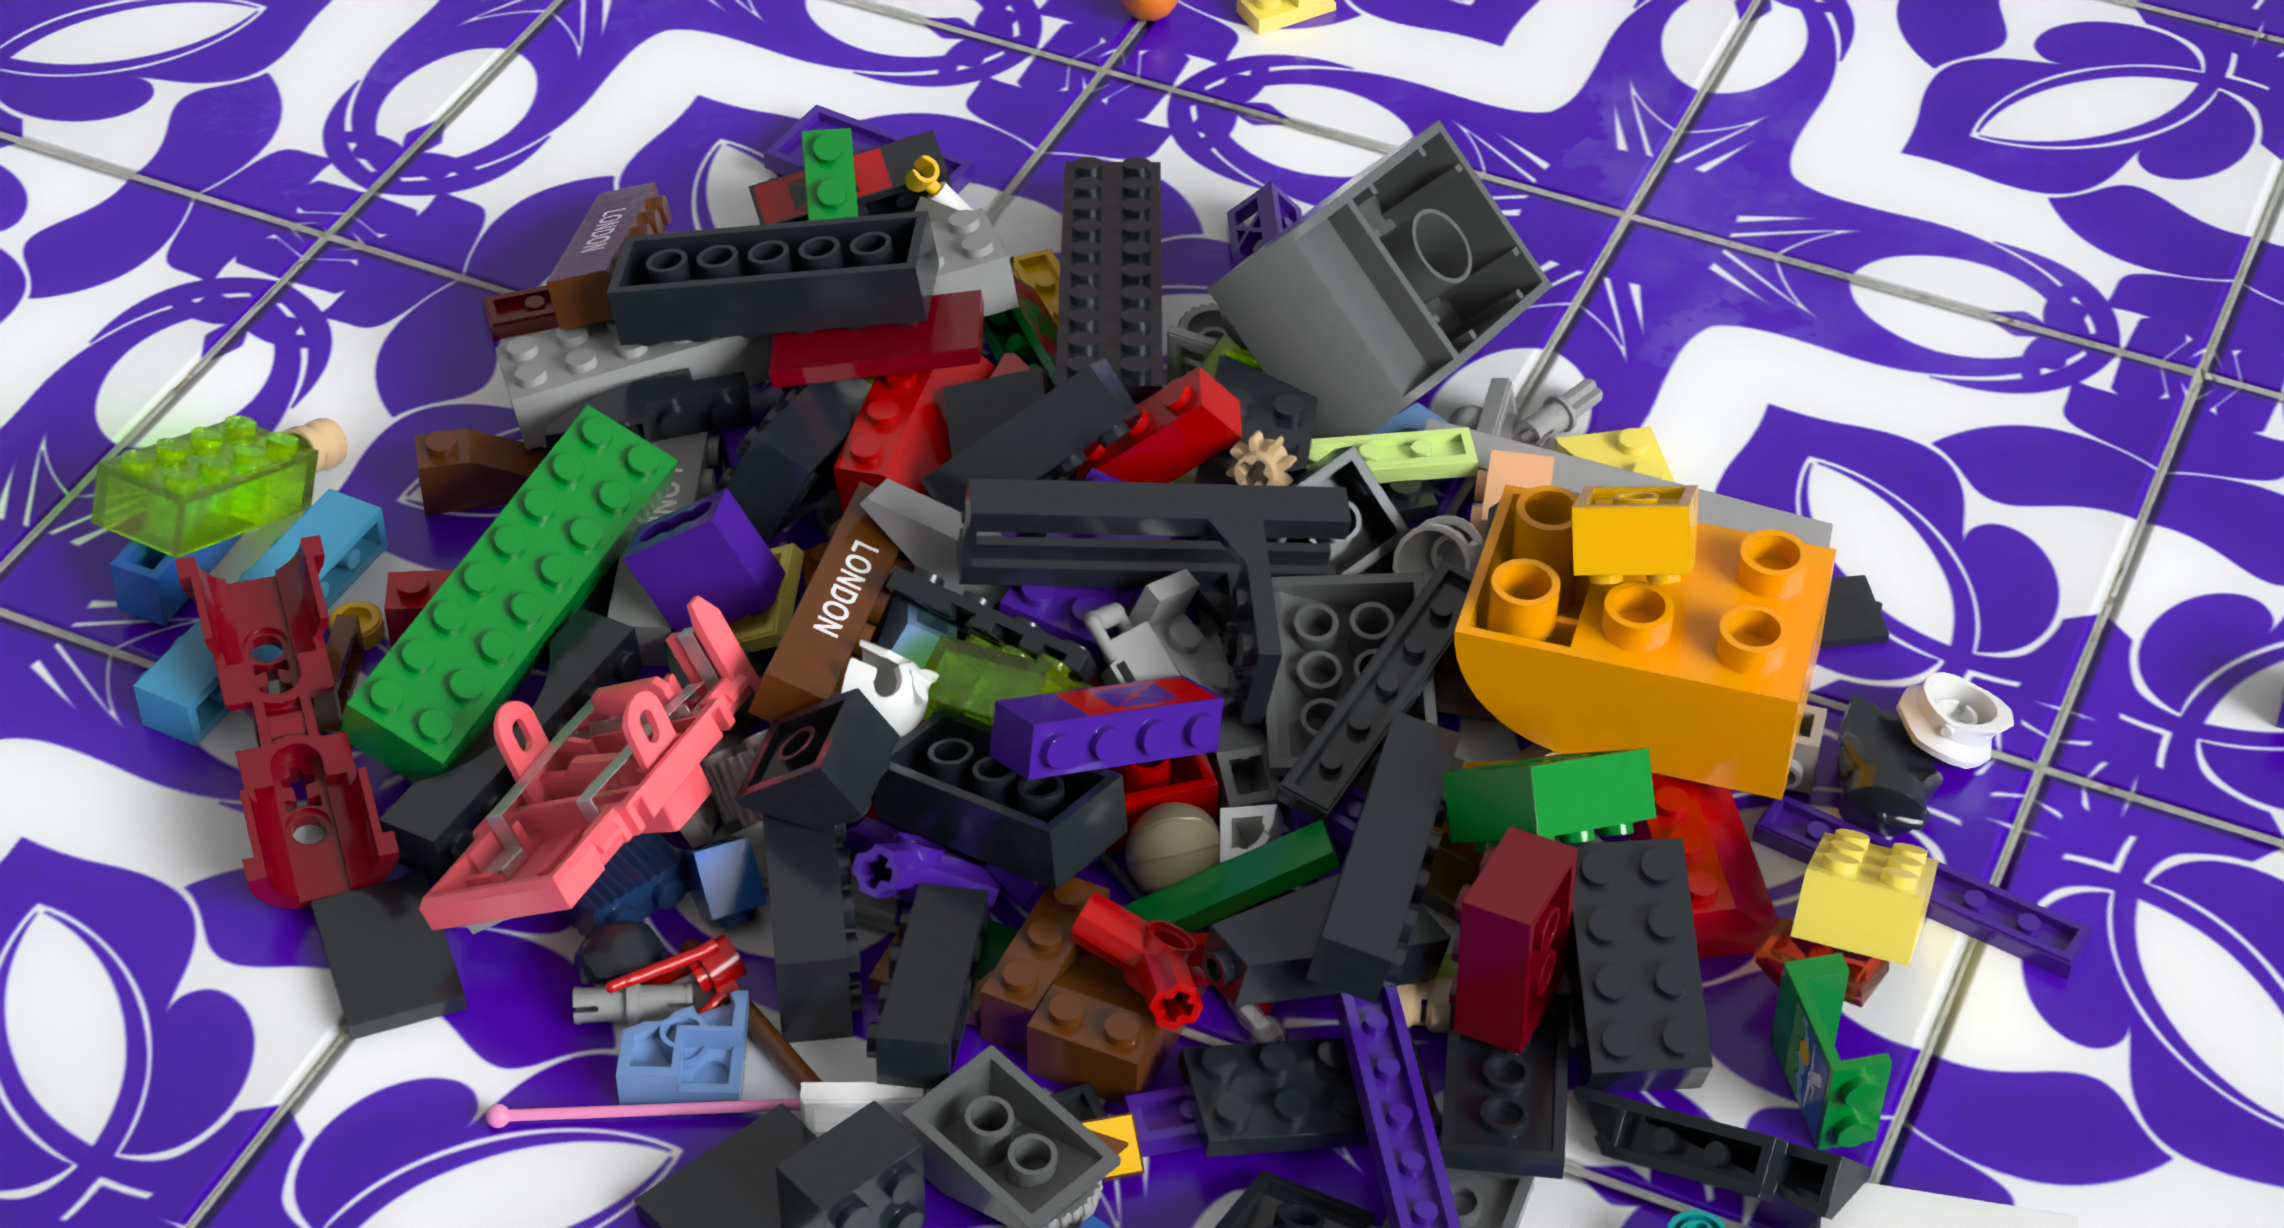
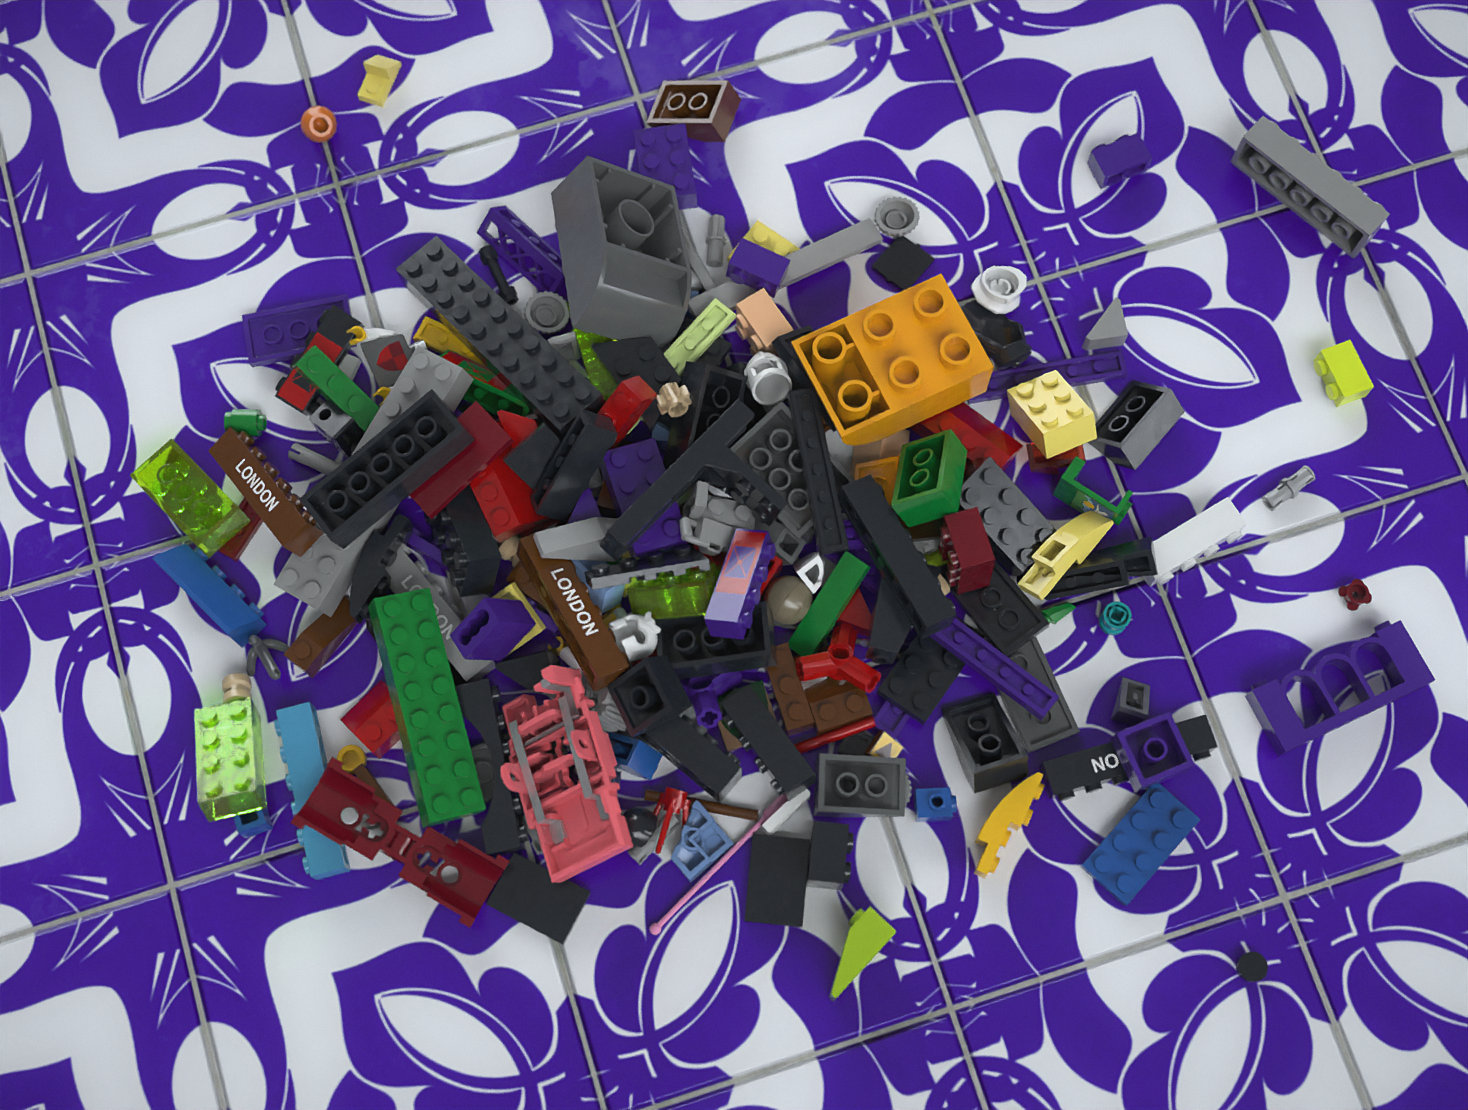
camera: 40 degrees left, 30 degrees up
yellow slope [1572,485,1699,584] -> none
none -> clear neon green brick [130,438,251,558]
none -> blue slope [152,543,267,648]
none -> green brick [224,409,267,436]
none -> dark grey piece [246,634,289,680]
none -> black bar [478,245,519,306]
none -> dark purple brick [633,123,697,210]
none -> reddish brown slope [646,80,741,142]
none -> dark purple brick [726,238,791,298]
none -> red piece [794,715,876,754]
none -> light grey hat [874,197,920,237]
none -> light yellow slope [1018,510,1114,601]
none -> green bar [1040,602,1076,624]
none -> light grey slope [1082,297,1128,351]
none -> black slope [1087,380,1185,470]

